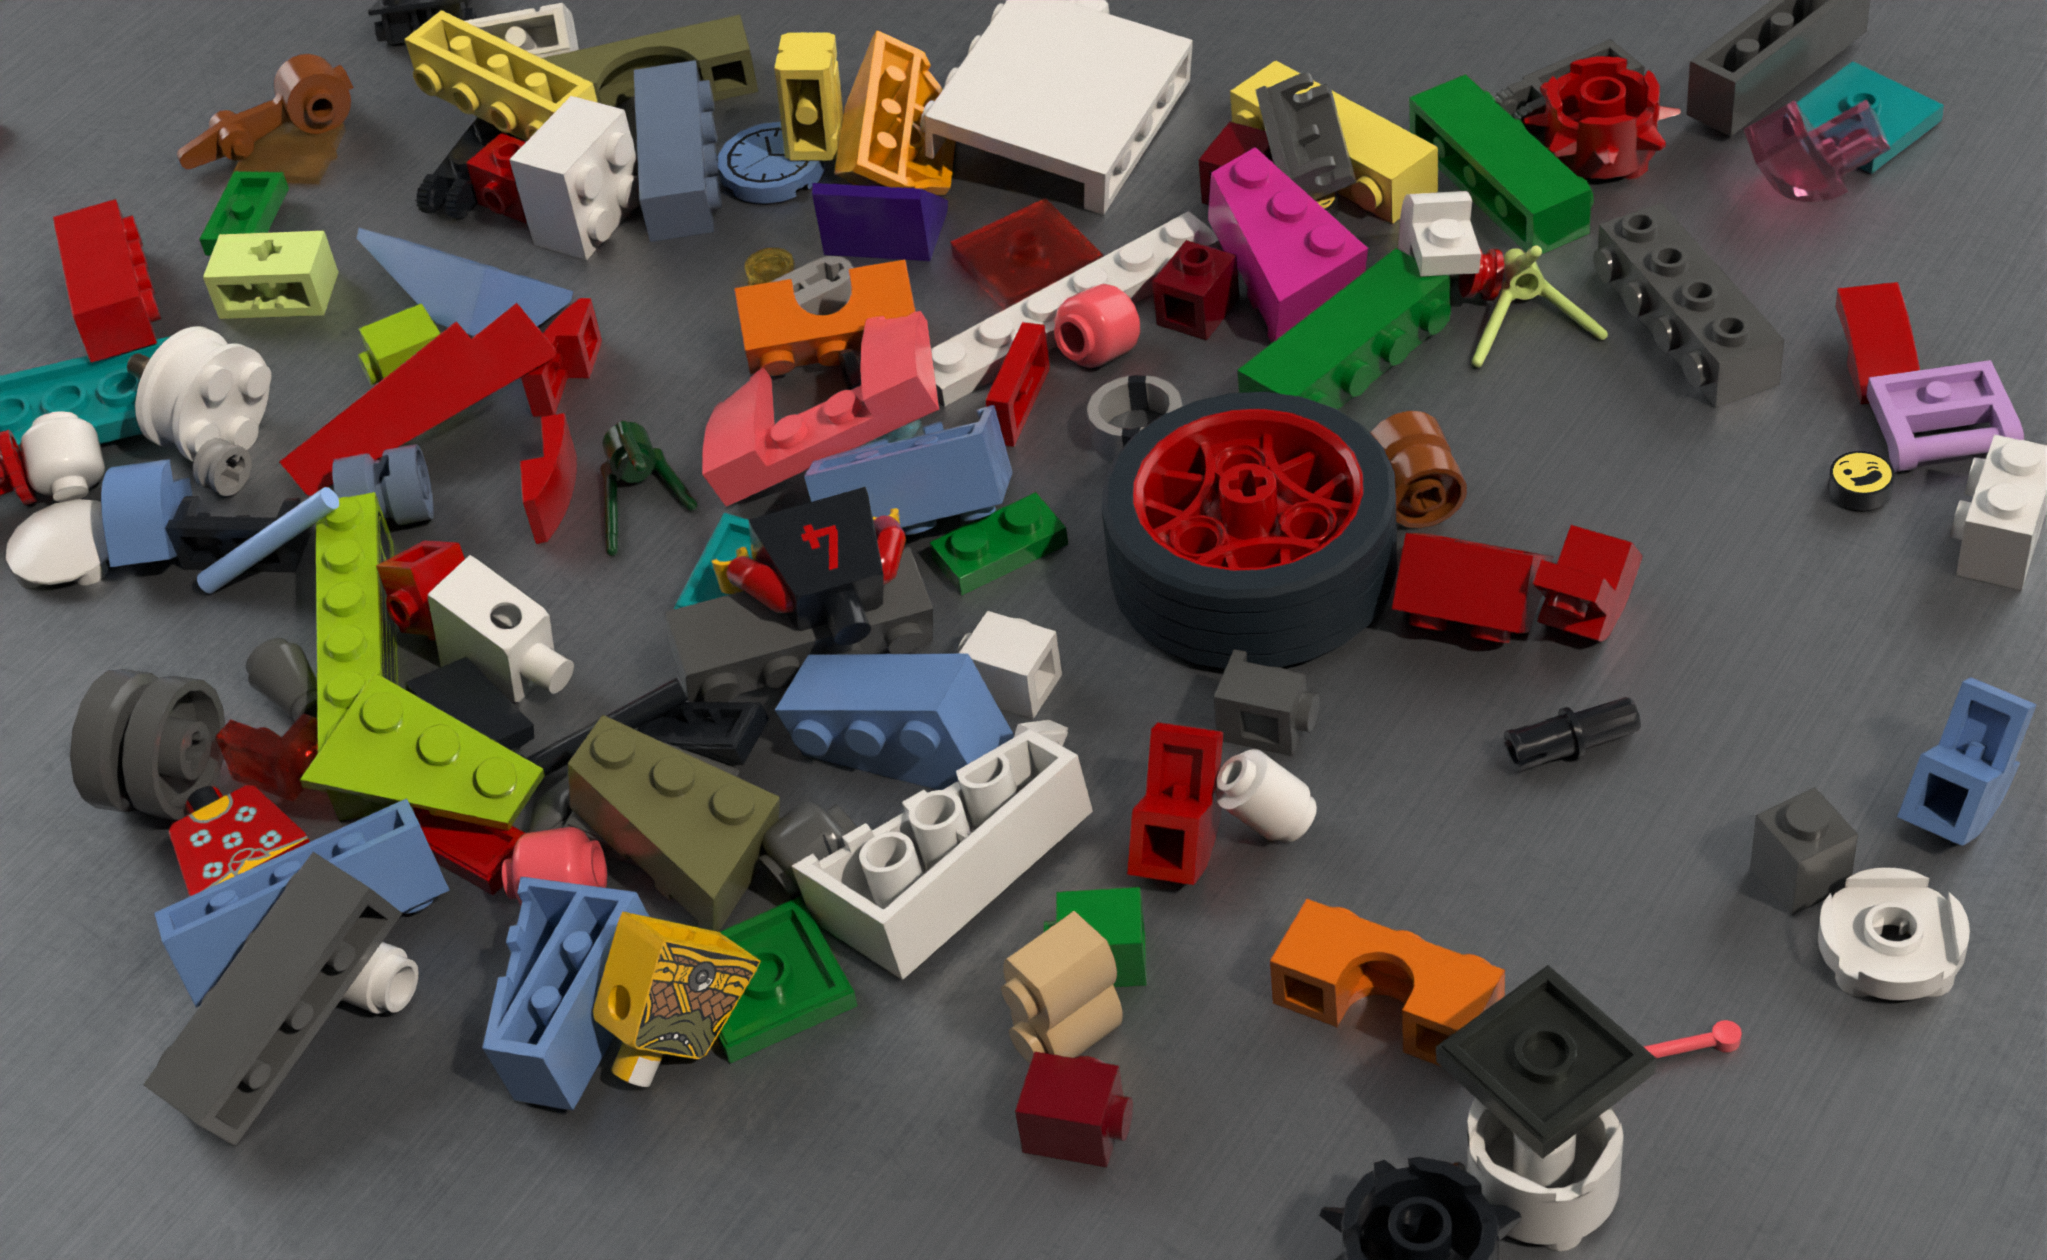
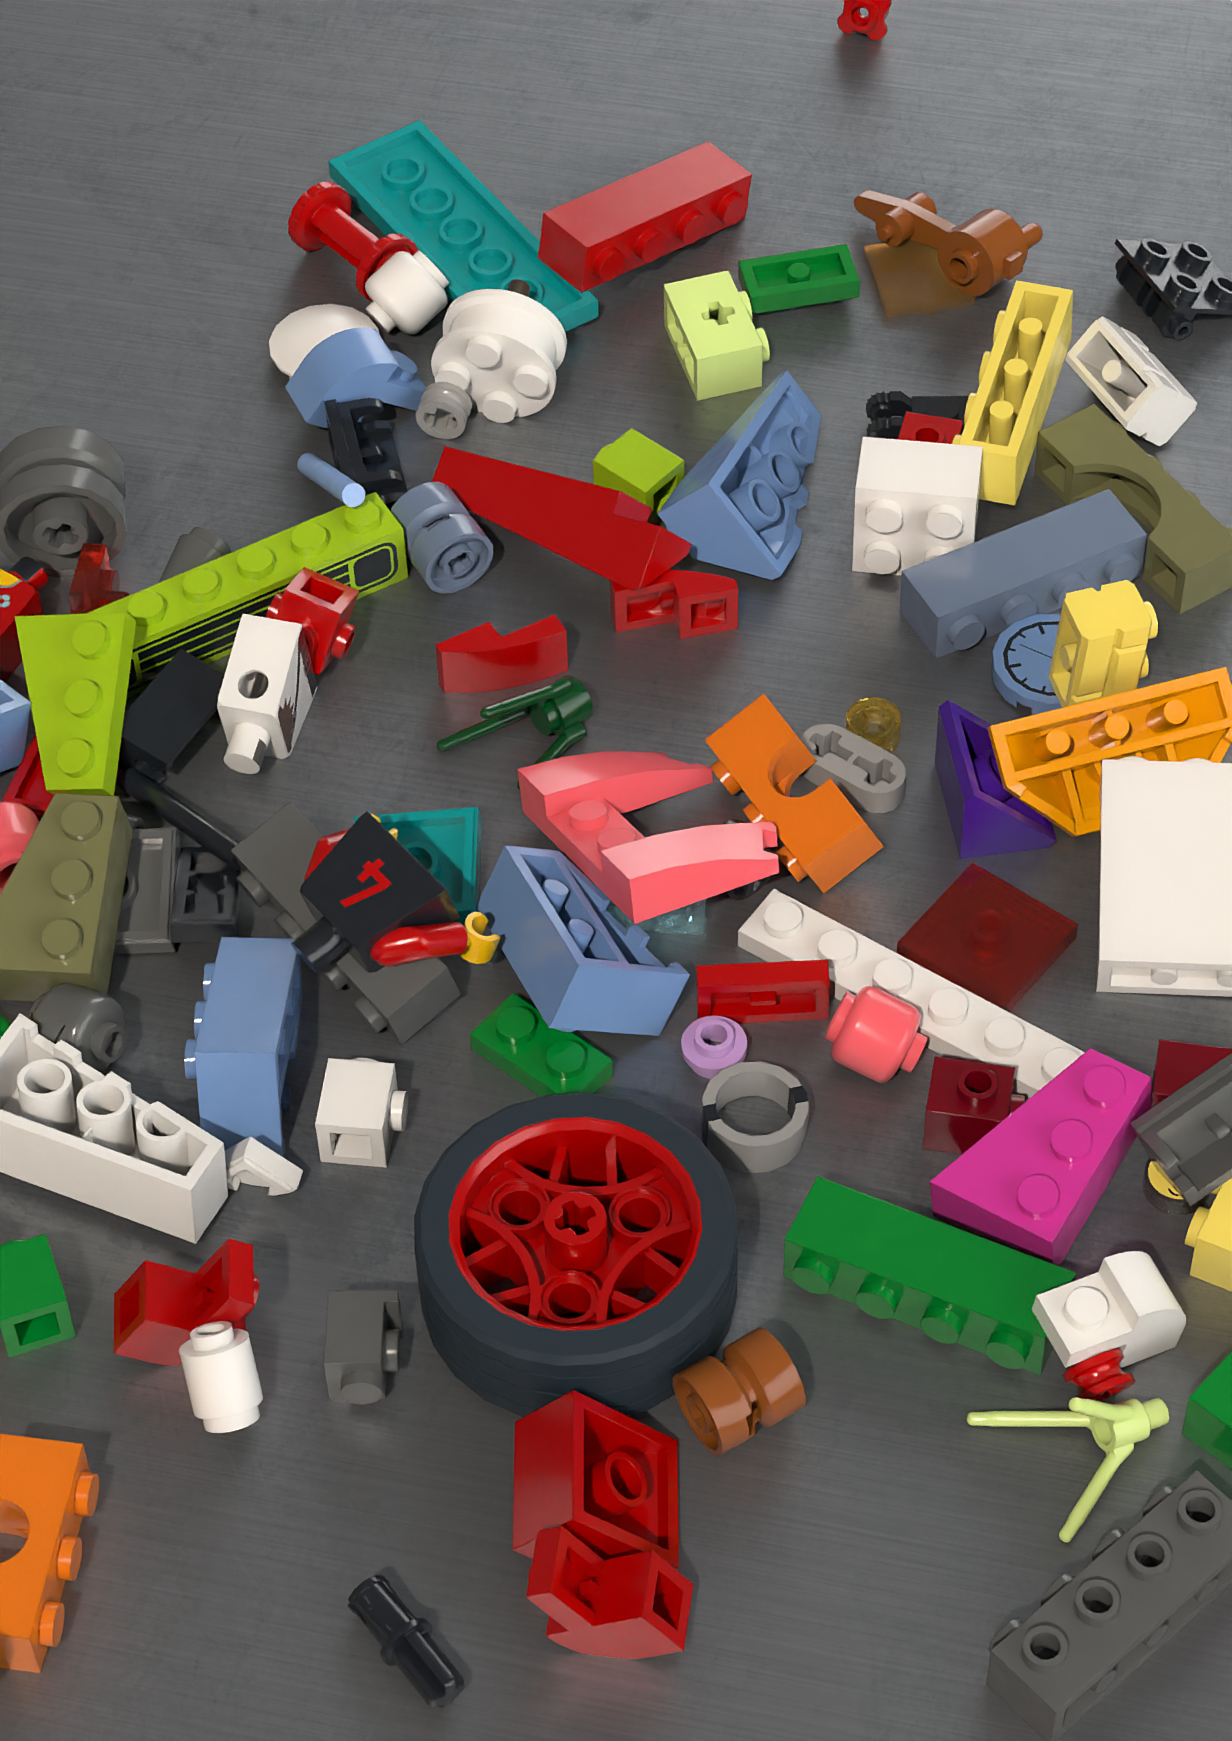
camera: 65 degrees right, 5 degrees up
none -> lavender plate [681,1016,747,1079]

